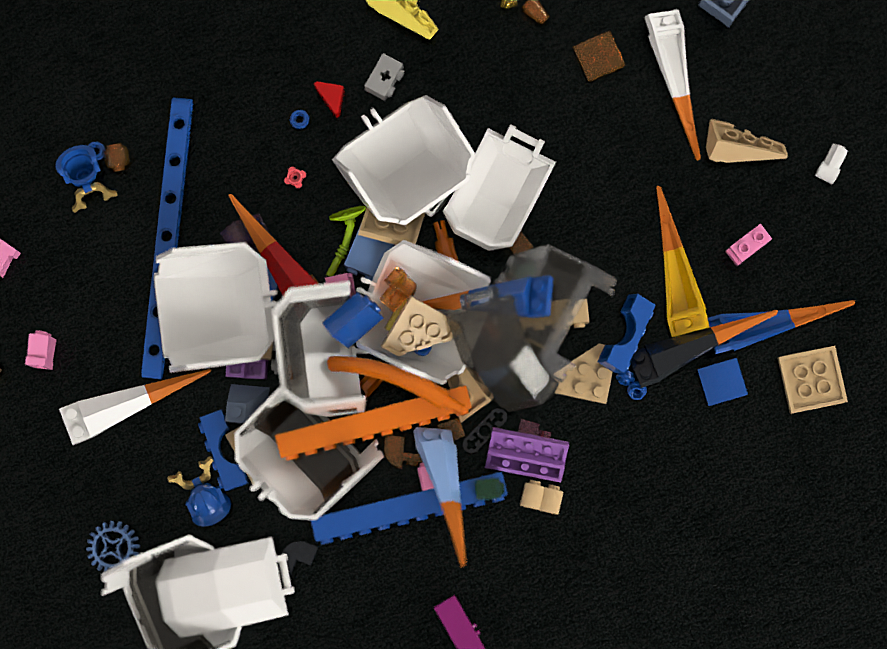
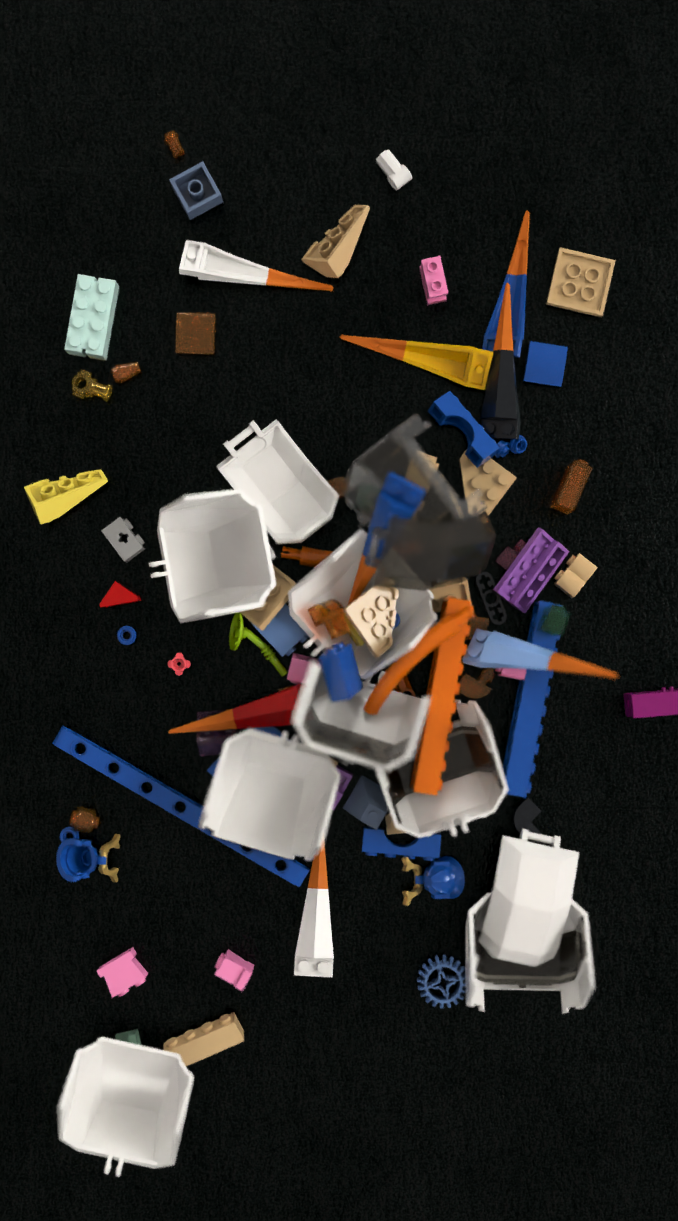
camera: 65 degrees left, 5 degrees up
none -> clear orange brick [550,459,592,514]

